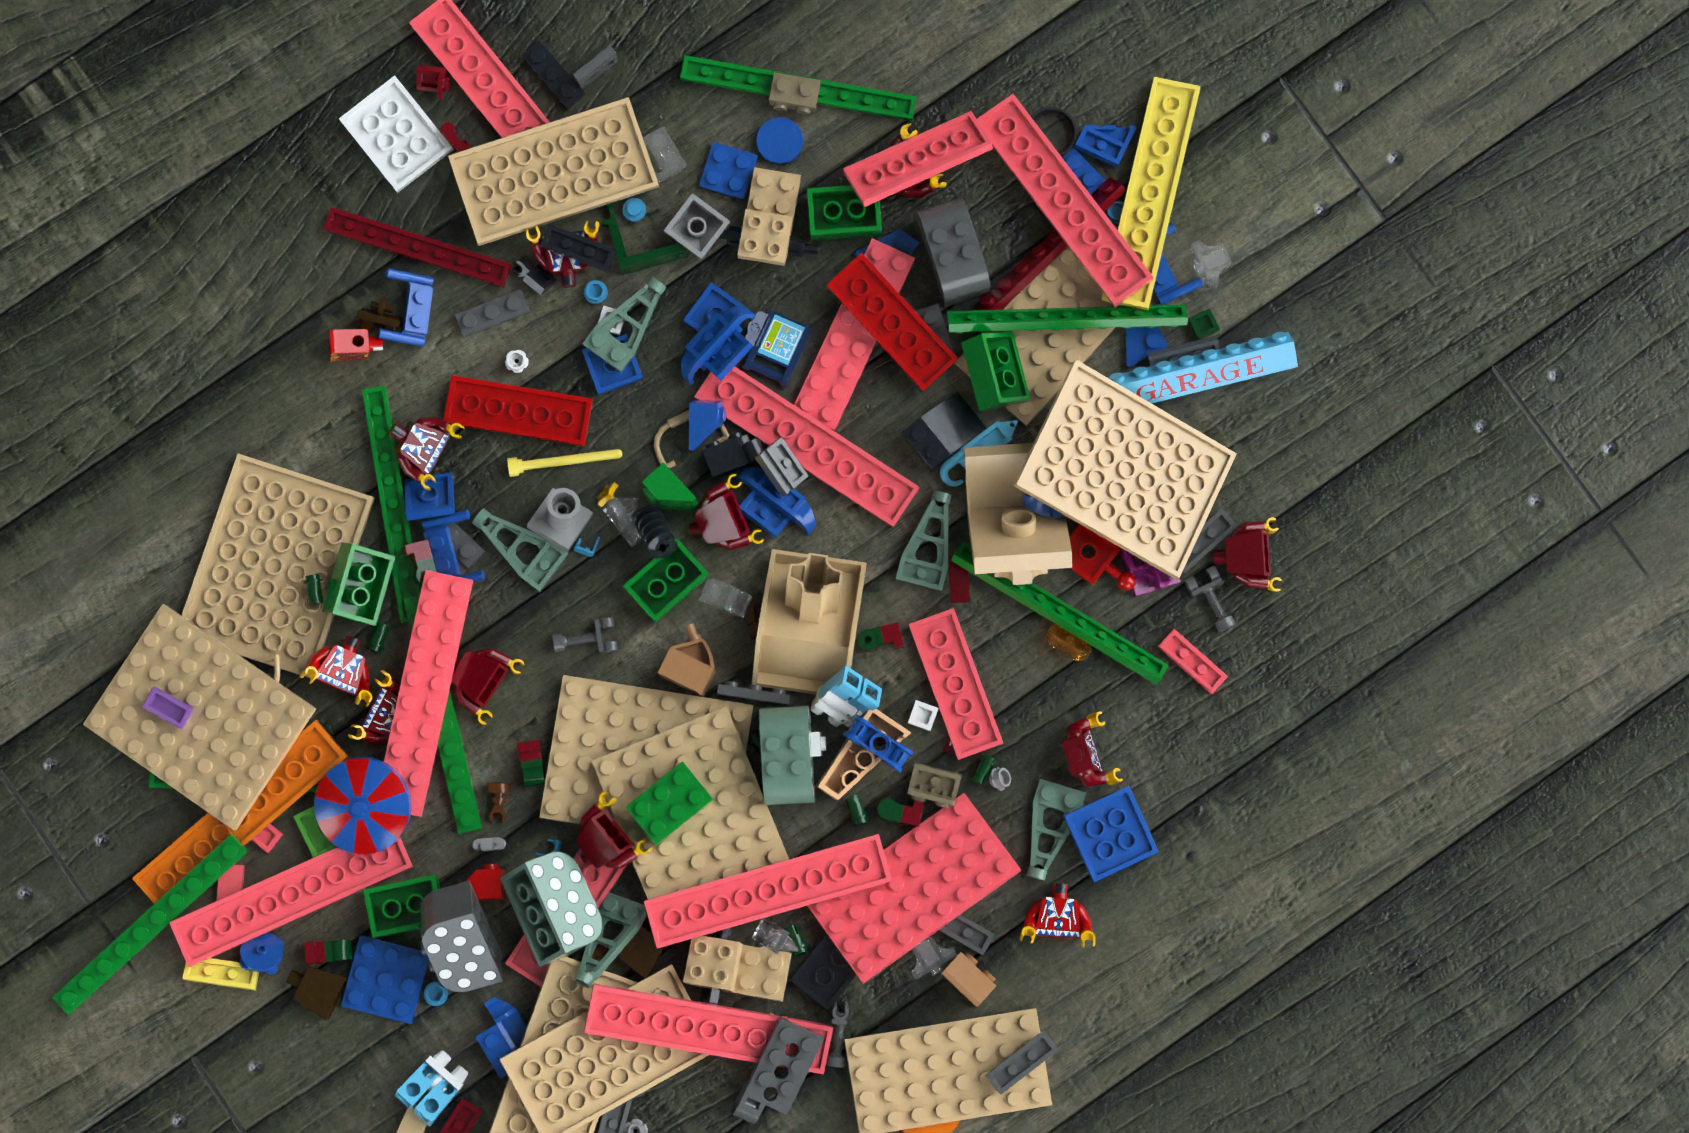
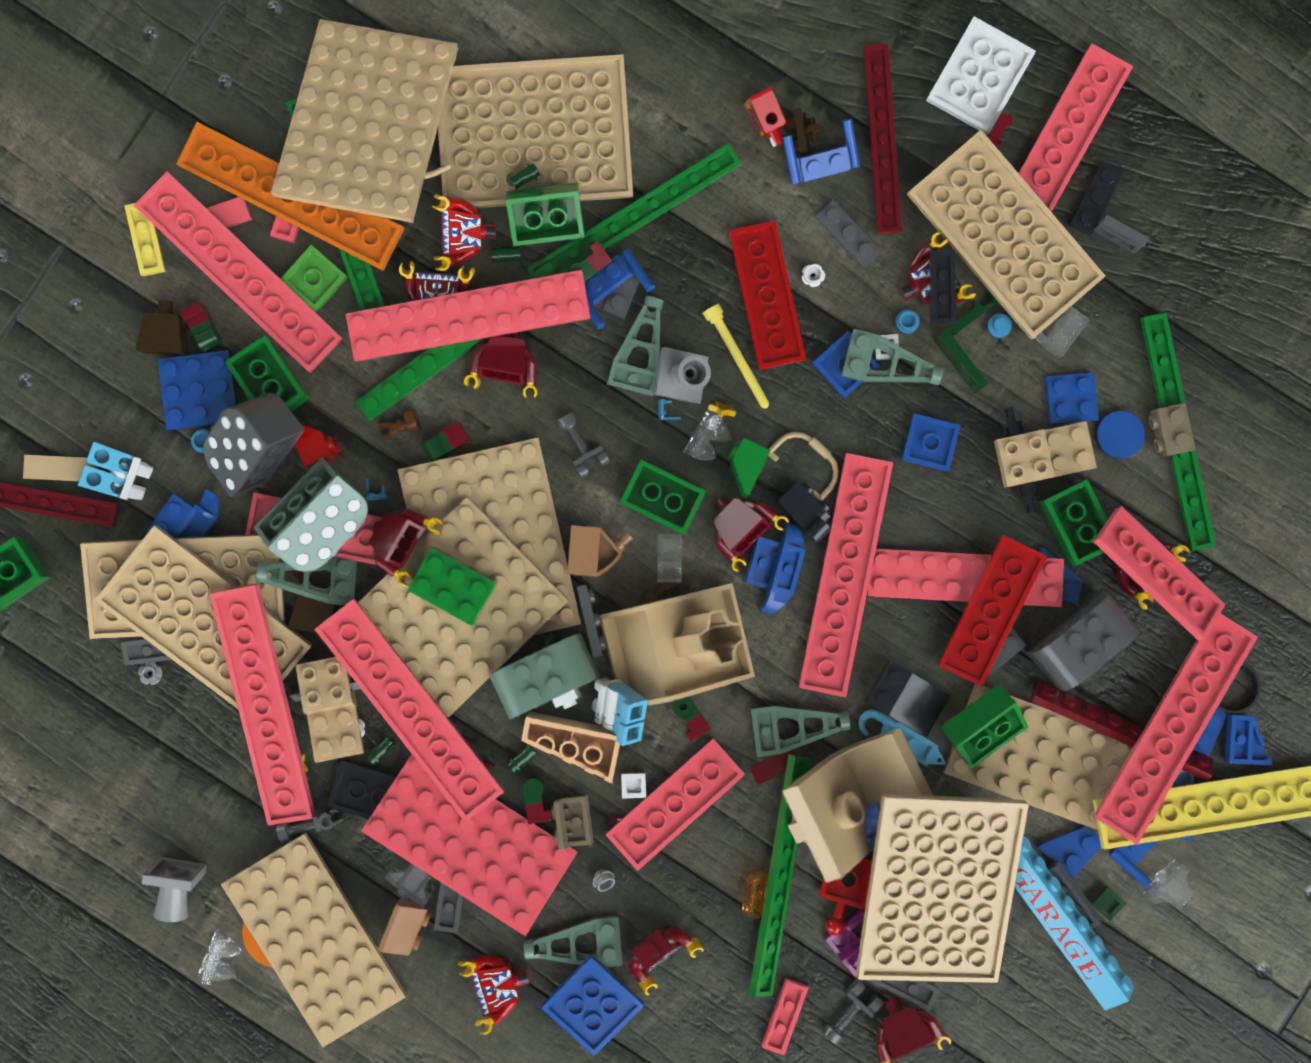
camera: 70 degrees right, 5 degrees up
green plate [52,834,249,1015] -> none
medium lavender tile [142,686,194,730] -> none
blue piece [240,933,285,975] -> none
dish [314,757,412,854] -> none
torso [388,417,465,491] -> none
blue plate [405,472,455,521] -> none
dark red bracket [417,65,450,99] -> none
light grey piece [473,837,506,852] -> none
black plate [512,257,556,295] -> none
black piece [633,504,677,558] -> none
light grey slope [664,193,730,260] -> none
blue plate [681,307,756,385] -> none
blue slope [689,400,726,450] -> none
dark grey hinge [731,1016,825,1124] -> none
piece [742,311,812,388] -> none
clear tile [752,918,799,954] -> none
plate [755,437,808,496] -> none
blue piece [842,714,914,773] -> none
green plate [947,304,1188,333] -> none
dark green pin [970,754,996,786] -> none
dark grey plate [985,1030,1058,1095] -> none

